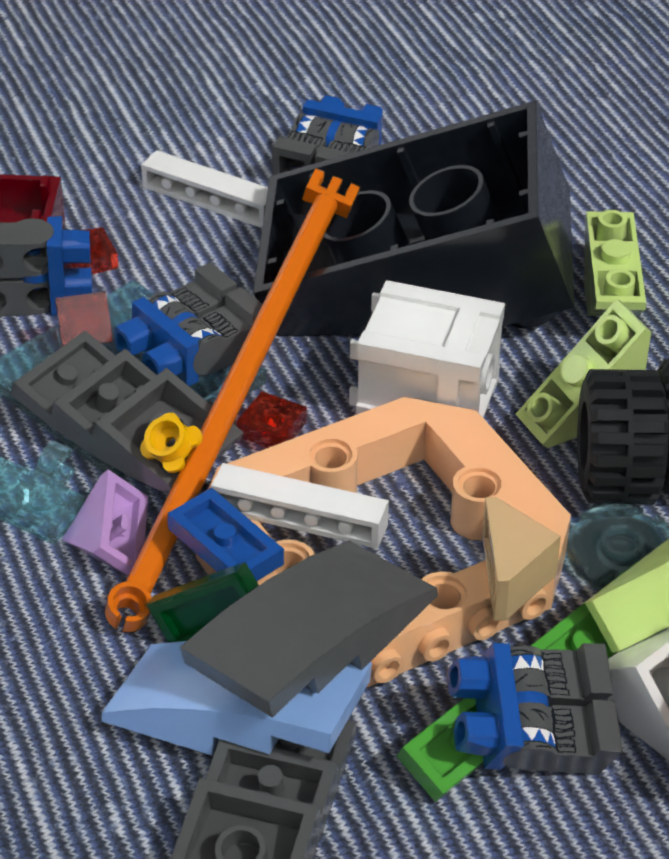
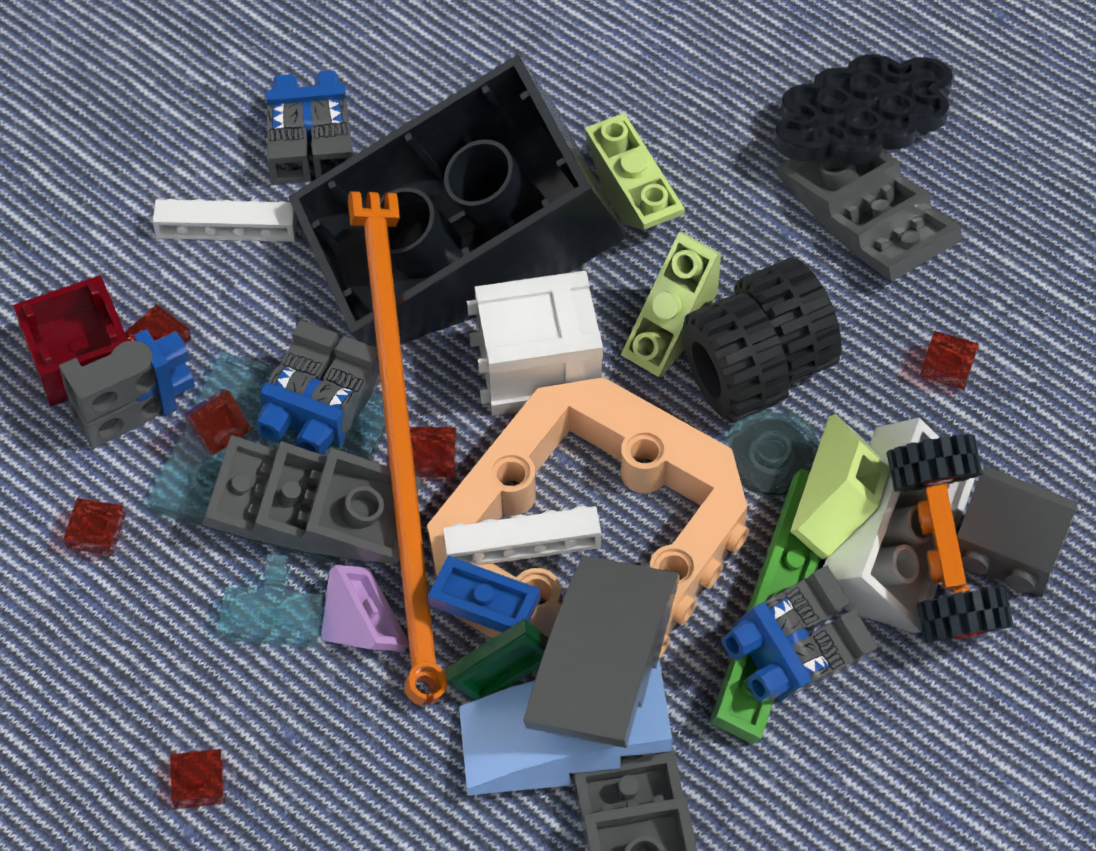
camera: 25 degrees left, 15 degrees up
yellow plate [140,412,202,473] -> none
tan slope [482,497,561,621] -> none

